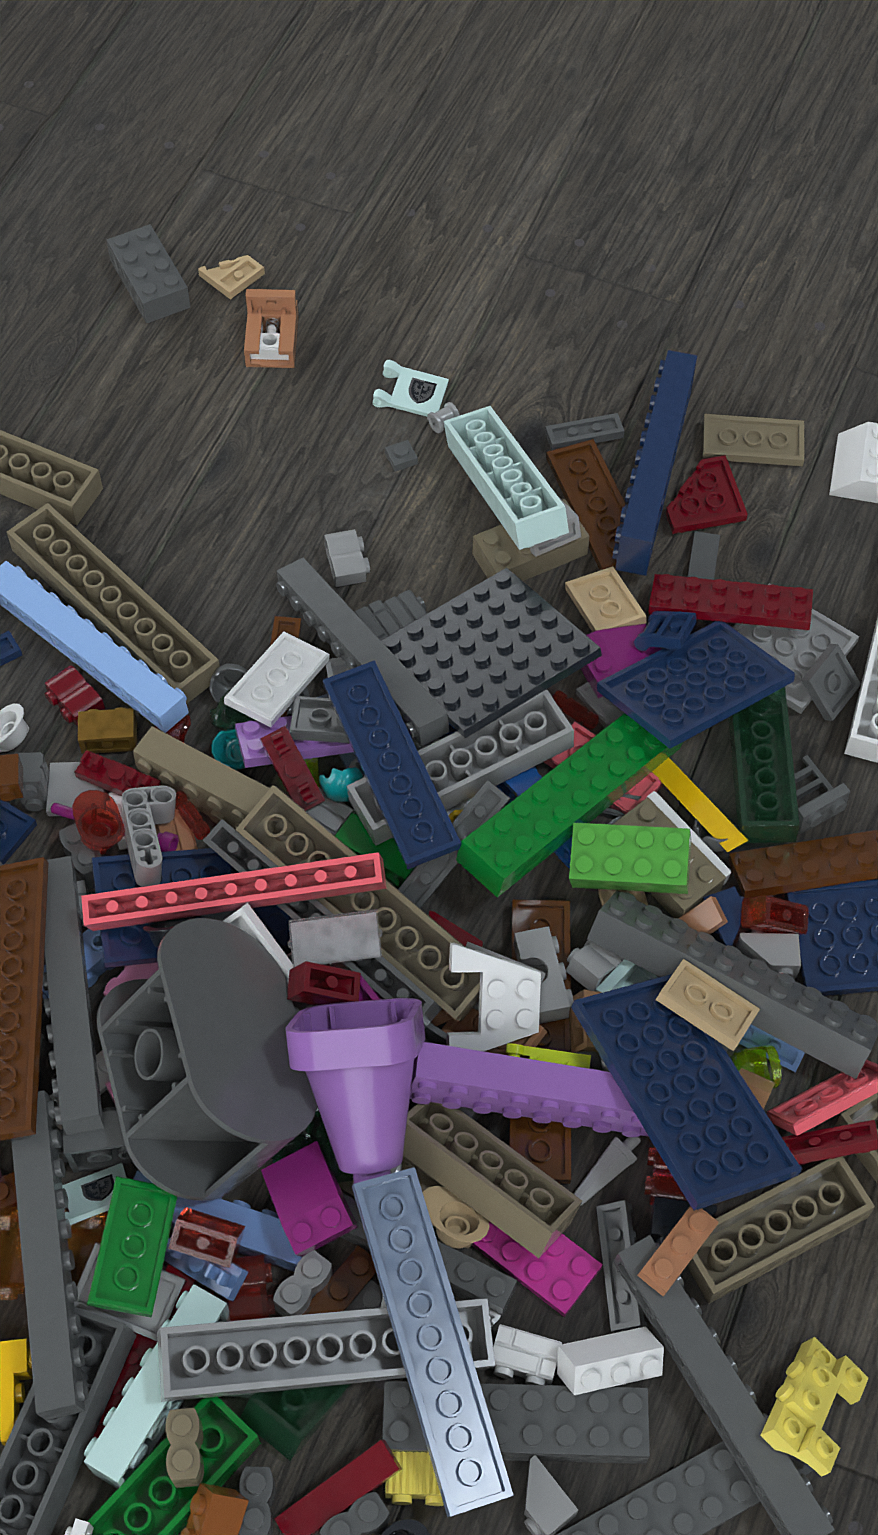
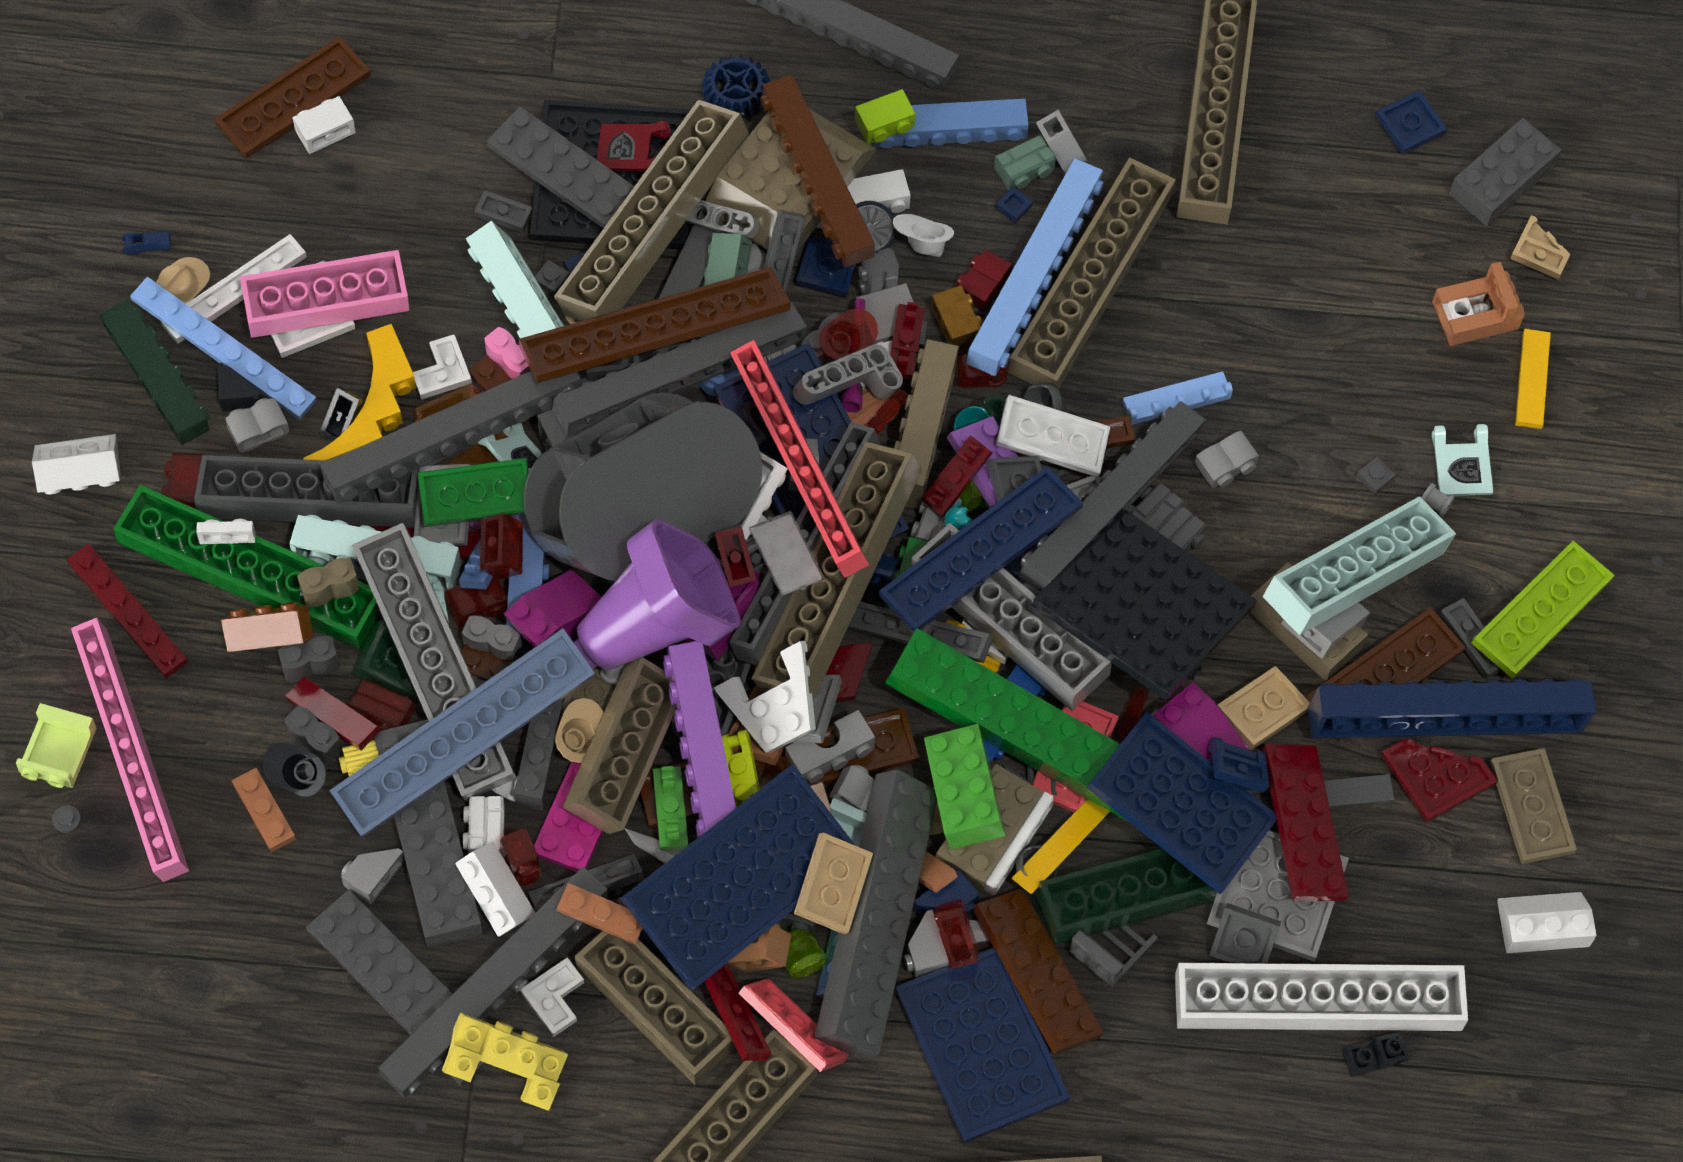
camera: 70 degrees right, 5 degrees up
none -> clear red brick [349,679,415,731]
none -> clear red brick [500,829,541,886]
none -> white plate [520,958,584,1037]
none -> bright green plate [653,766,688,851]
none -> light blue hinge [1122,371,1233,425]
none -> dark blue plate [1375,90,1447,155]
none -> lime plate [1471,541,1615,679]
none -> yellow tile [1515,329,1551,429]

